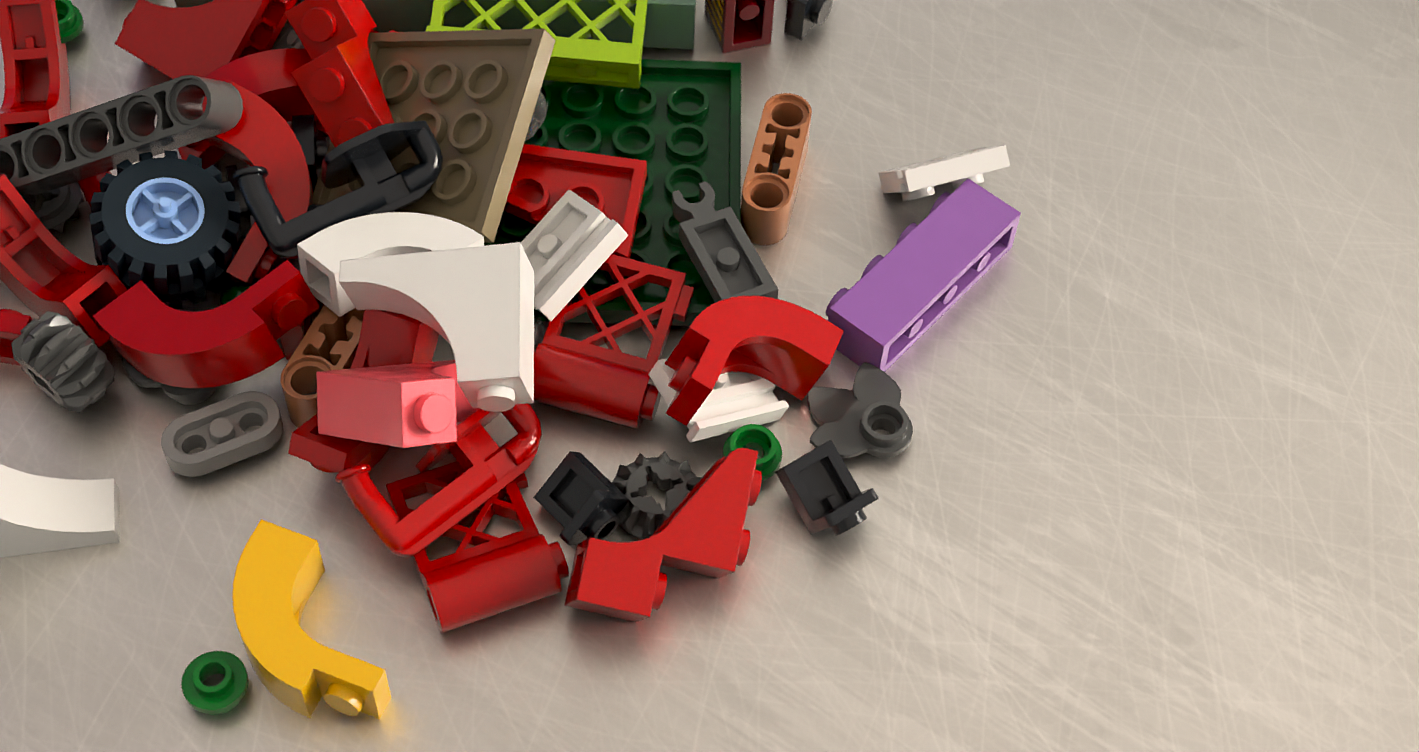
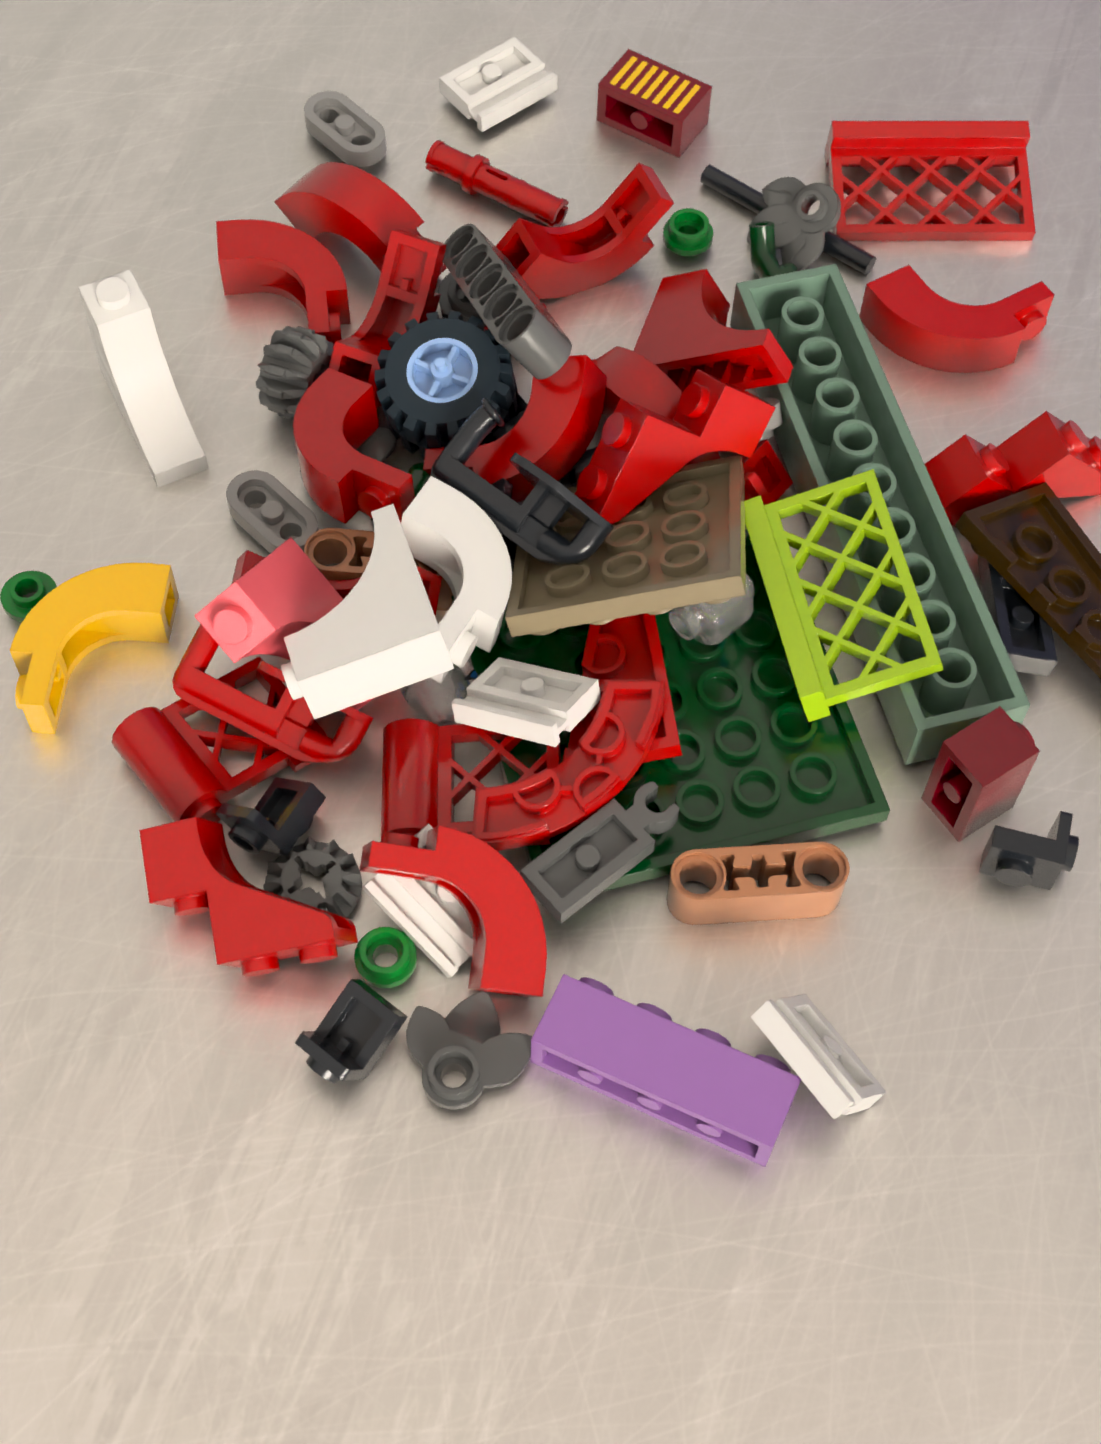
camera: 75 degrees right, 5 degrees up
none -> red tile [472,680,666,851]

